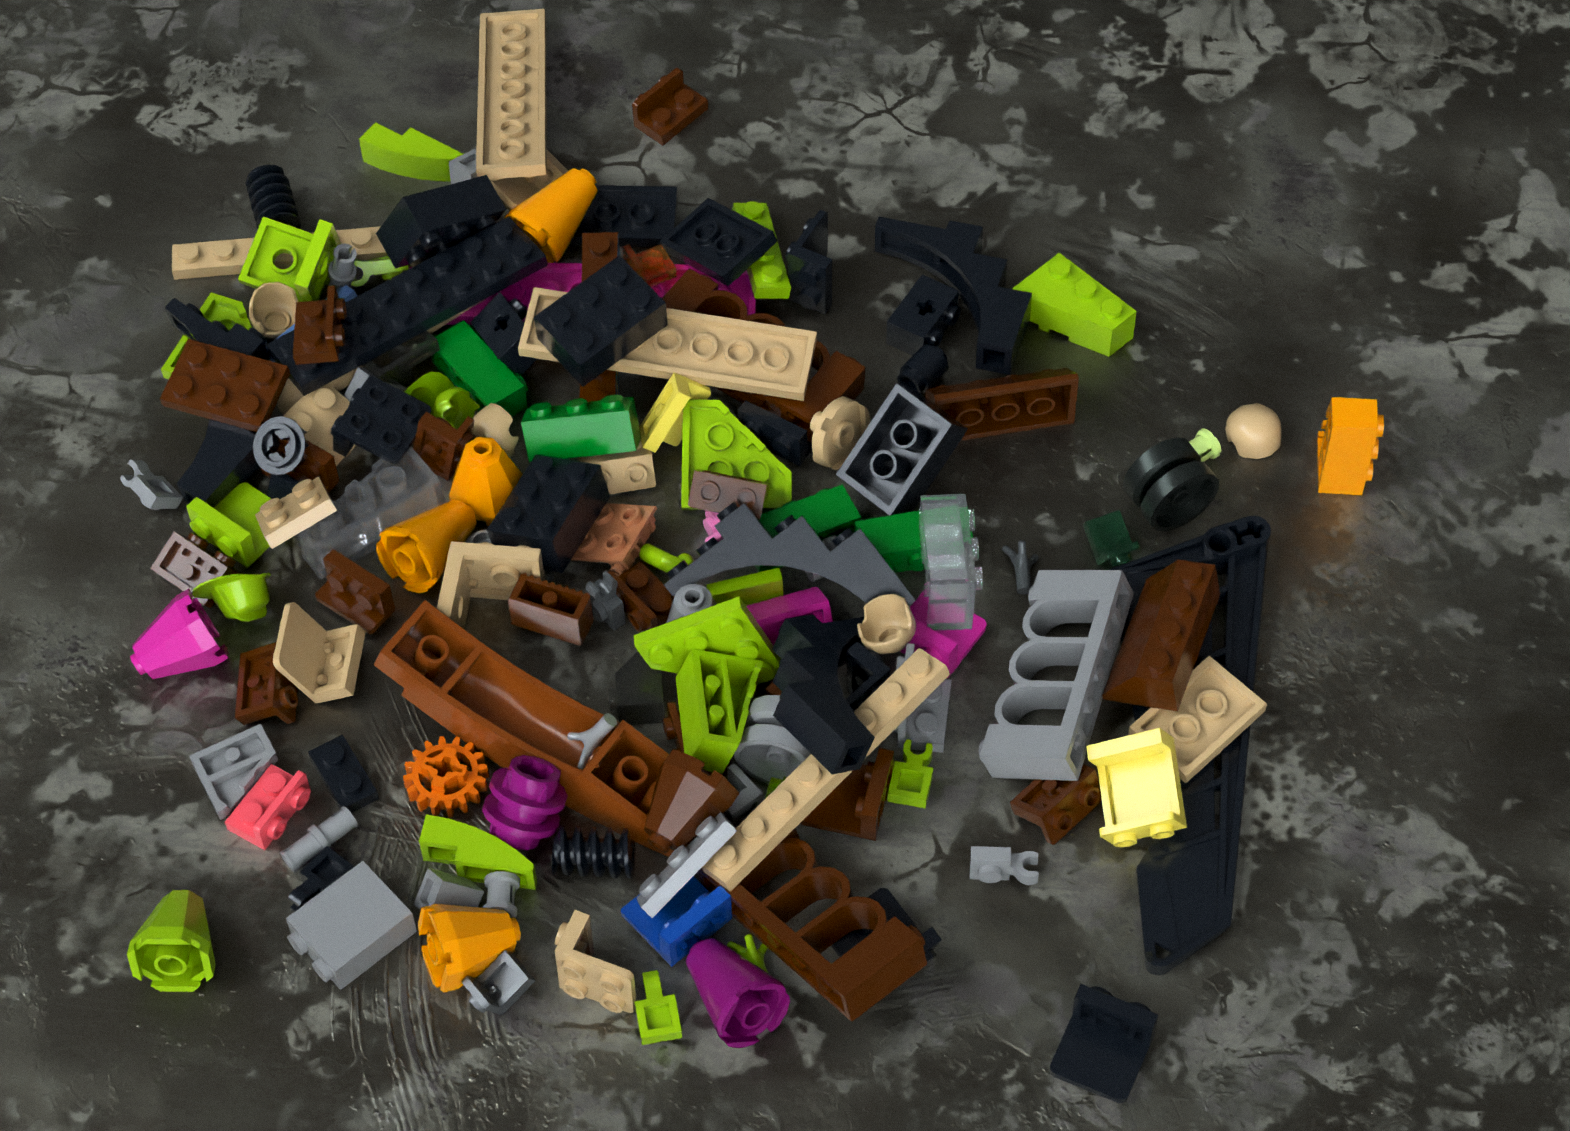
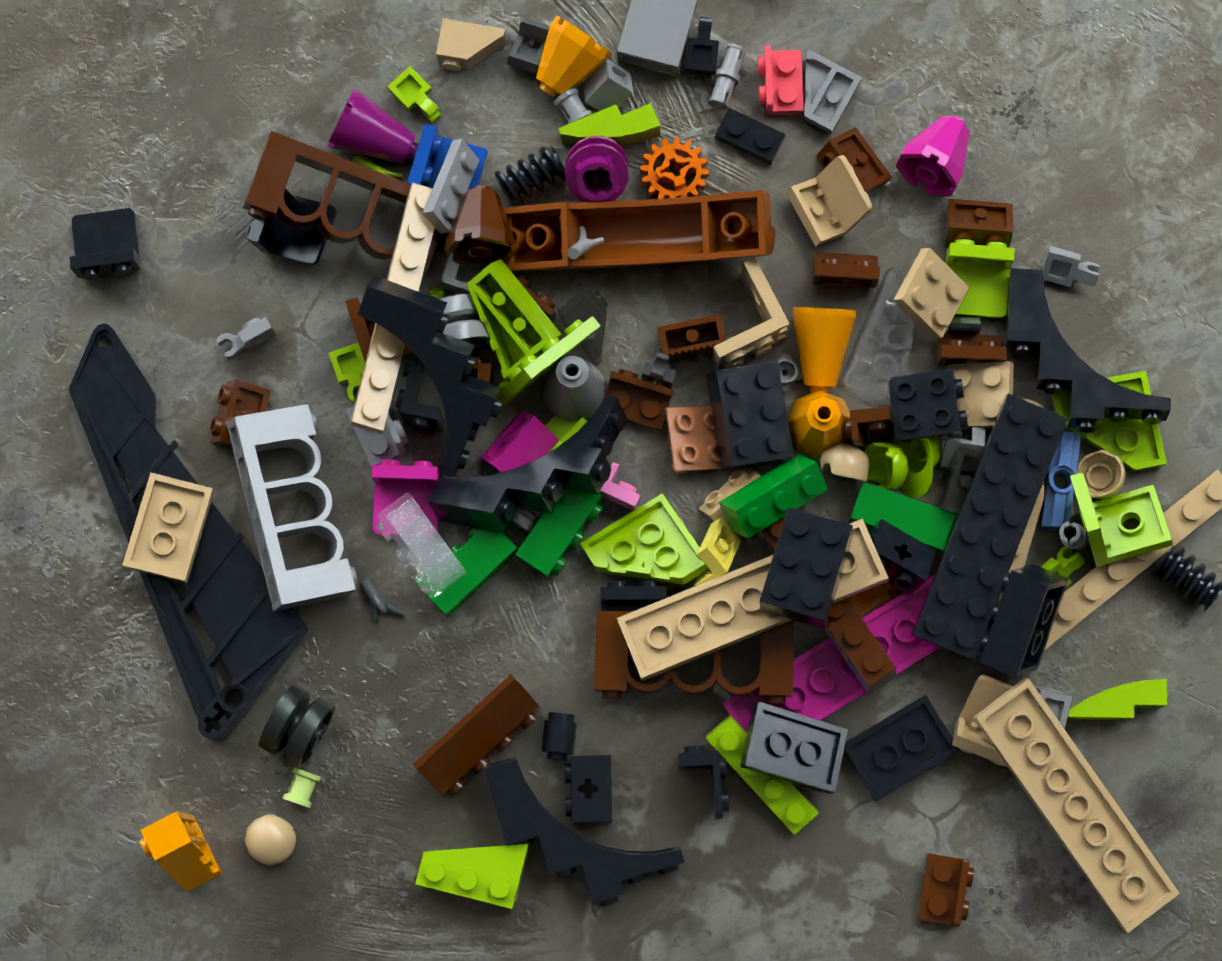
camera: 150 degrees right, 25 degrees up
reddish brown plate [160,339,290,432] -> none
lime piece [192,572,271,622] -> none
gear [253,416,309,476] -> none
reddish brown bracket [293,285,347,365] -> none
light orange cone [504,168,598,263] -> none
tan bracket [555,910,636,1013] -> none
clear orange bracket [622,244,677,287] -> none
lime arm [639,543,695,573] -> none
bracket [688,469,770,520] -> none
tan plate [810,396,871,470] -> none
black brick [836,383,968,515] -> none
tan hair [857,593,916,655] -> none
clear green bracket [1082,510,1140,567] -> none
light yellow panel [1086,728,1187,848] -> none
reddish brown slope [1102,559,1220,712] -> none
none -> tan slope [436,18,506,71]

